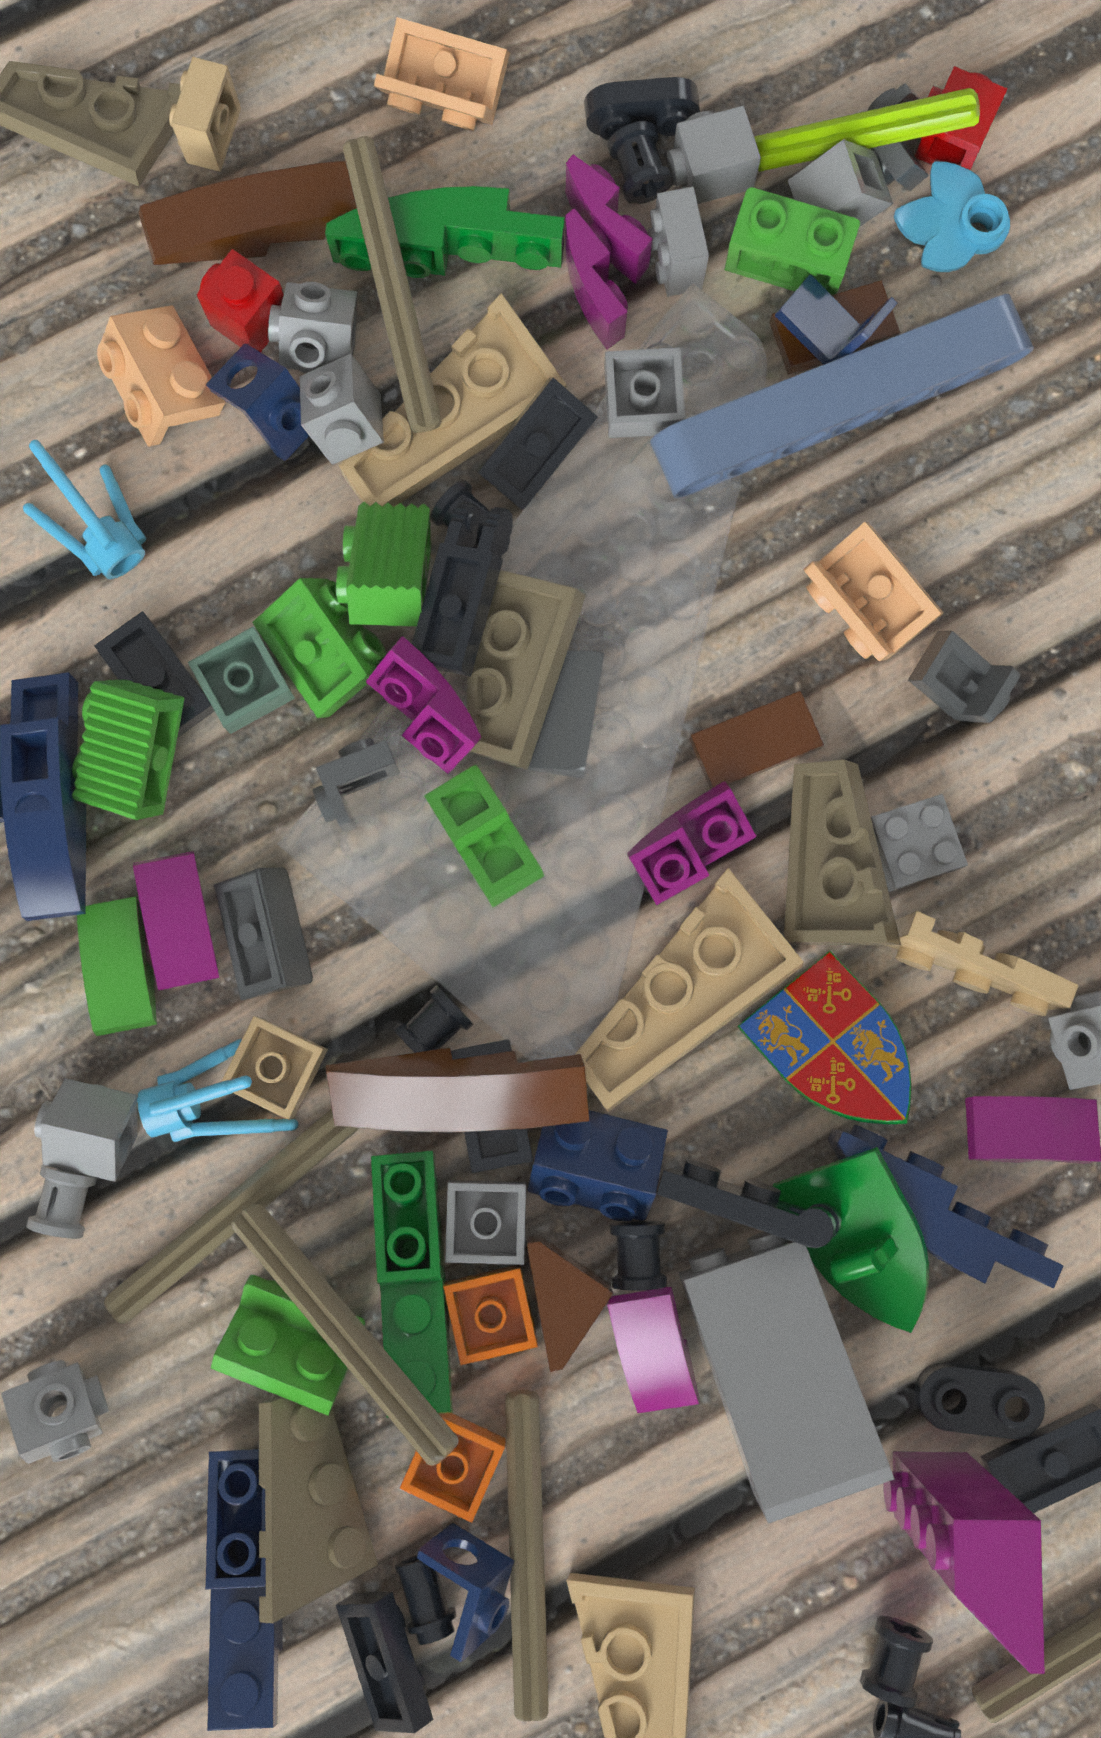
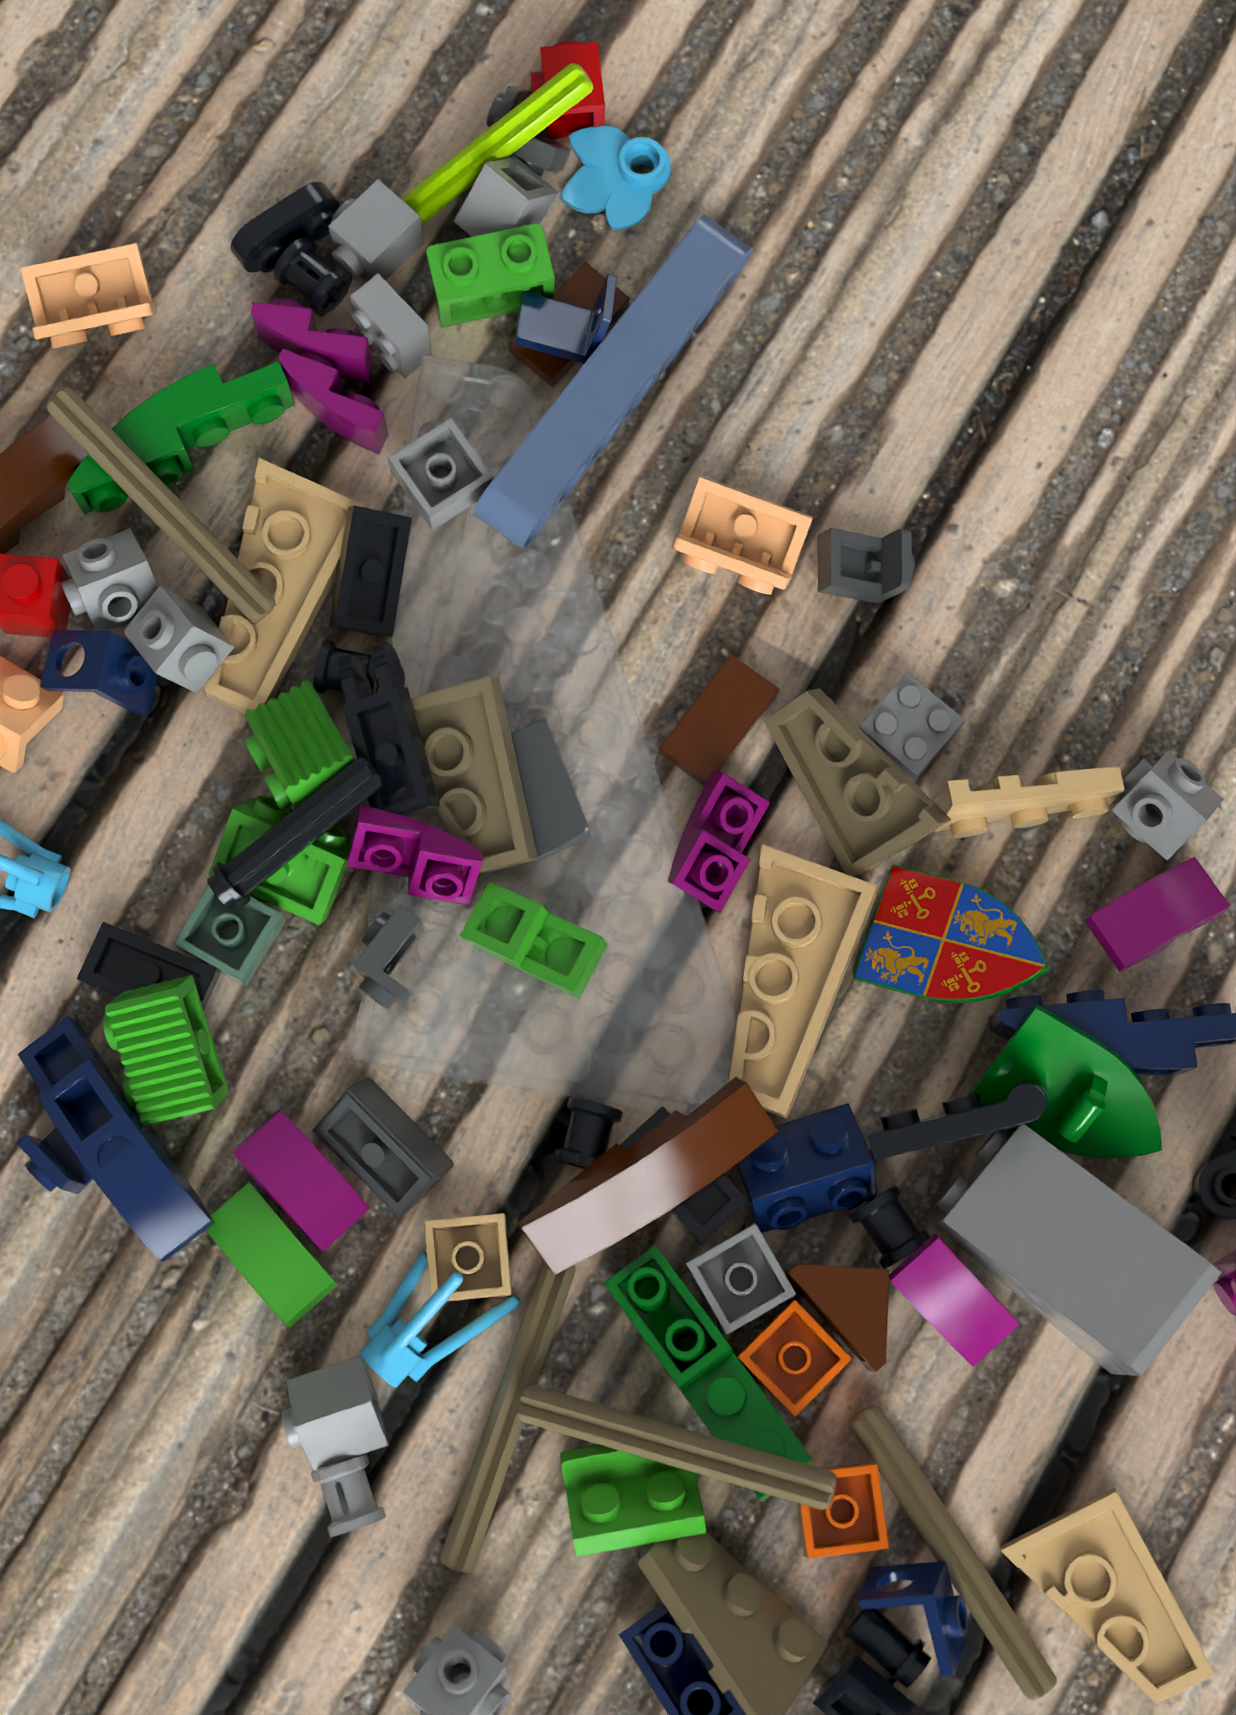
camera: 35 degrees left, 5 degrees down
none -> black axle [207,757,383,908]

